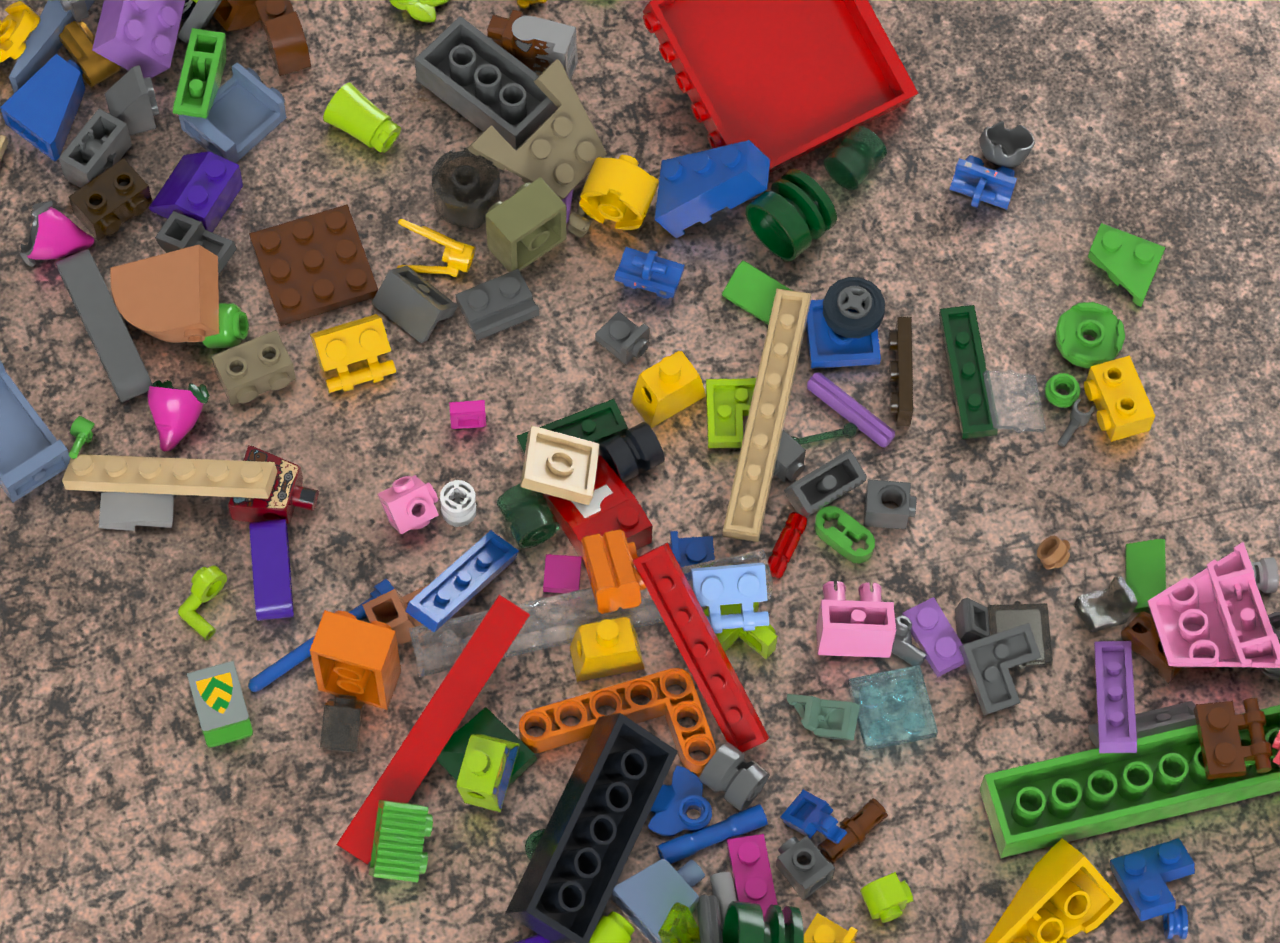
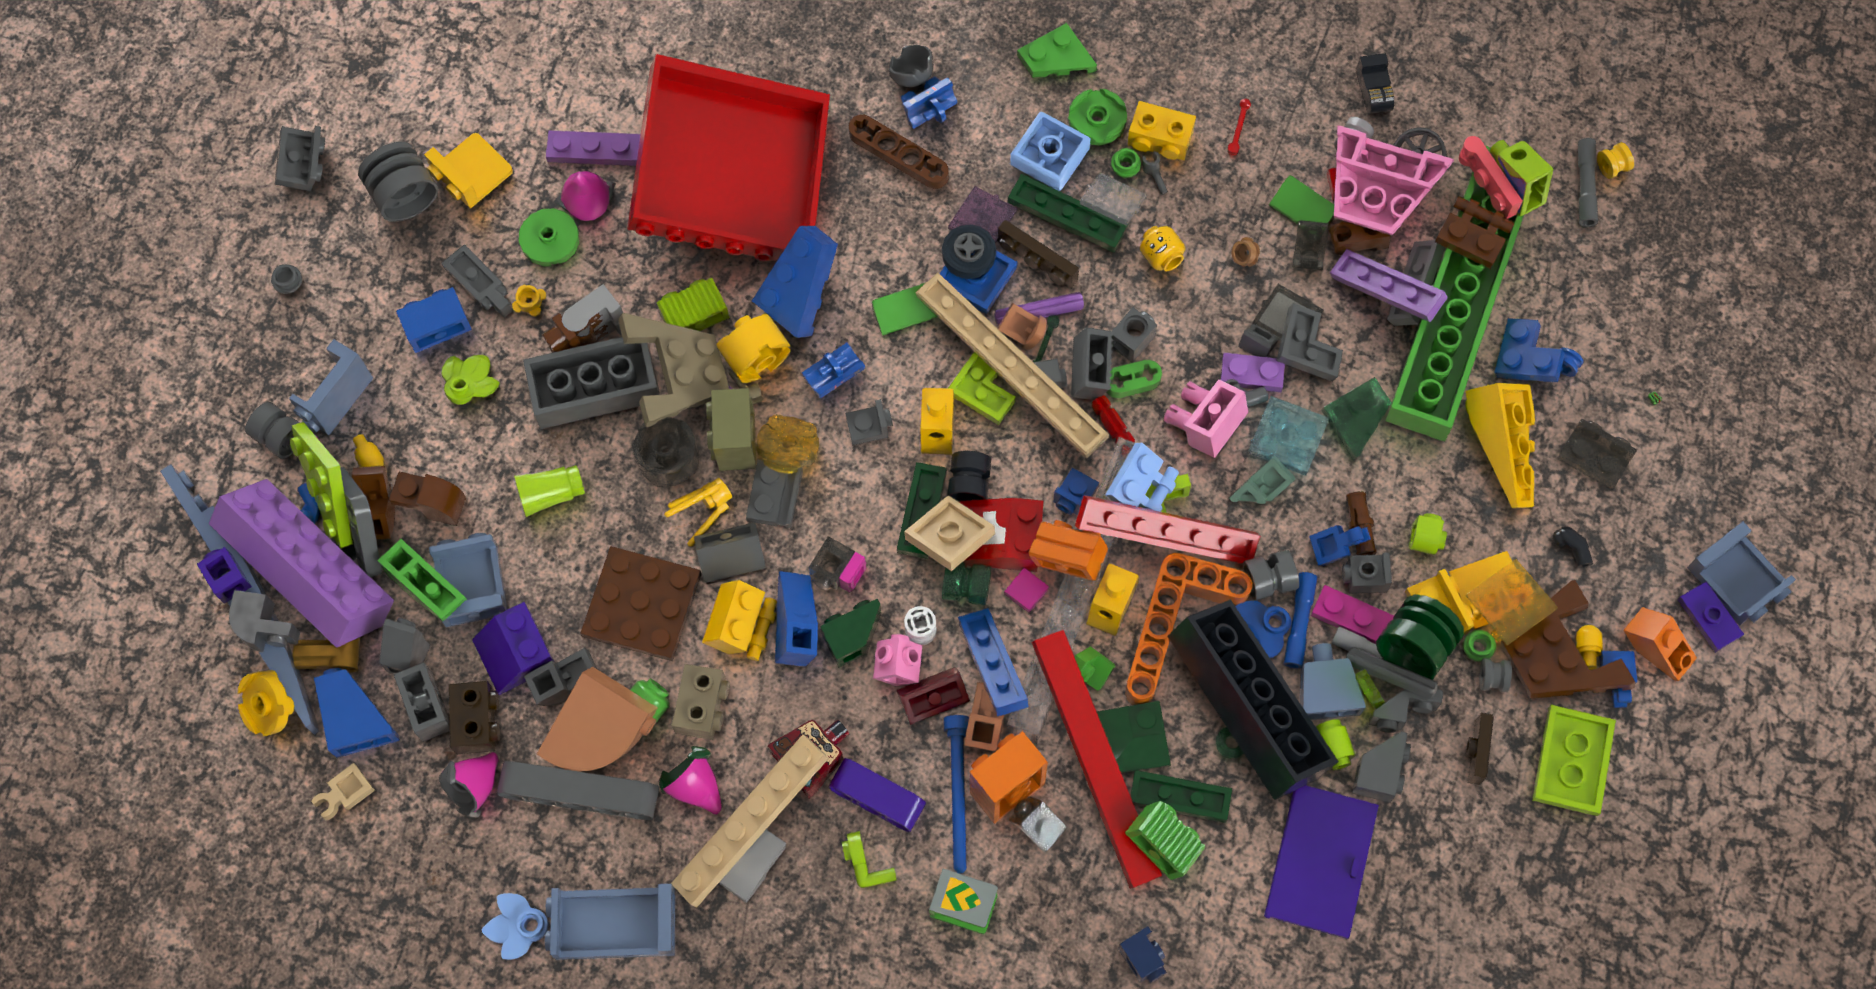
camera: 50 degrees left, 5 degrees up
bright green hand [69,416,95,459] -> none
lime torso [456,735,520,813] -> none
dark green wheel [745,169,837,262] -> none
clear green wheel [824,126,887,190] -> none
none -> lime brick [657,278,730,331]
none -> clear yellow plate [756,414,819,473]
none -> blue slope [775,571,818,667]
none -> clear smoke brick [808,536,855,591]
none -> dark green slope [820,598,882,668]
none -> reddish brown beam [849,115,949,189]
none -> dark red slope [897,667,970,725]
none -> clear purple piece [948,186,1017,244]
none -> nougat tile [997,303,1046,351]
none -> light blue brick [1010,112,1090,191]
none -> bright green bracket [1075,646,1115,691]
none -> dark blue brick [1118,926,1167,983]
none -> dark green plate [1130,770,1232,823]
none -> yellow head [1140,226,1185,272]
none -> red hinge [1227,98,1251,155]
none -> clear green wing [1321,377,1392,460]

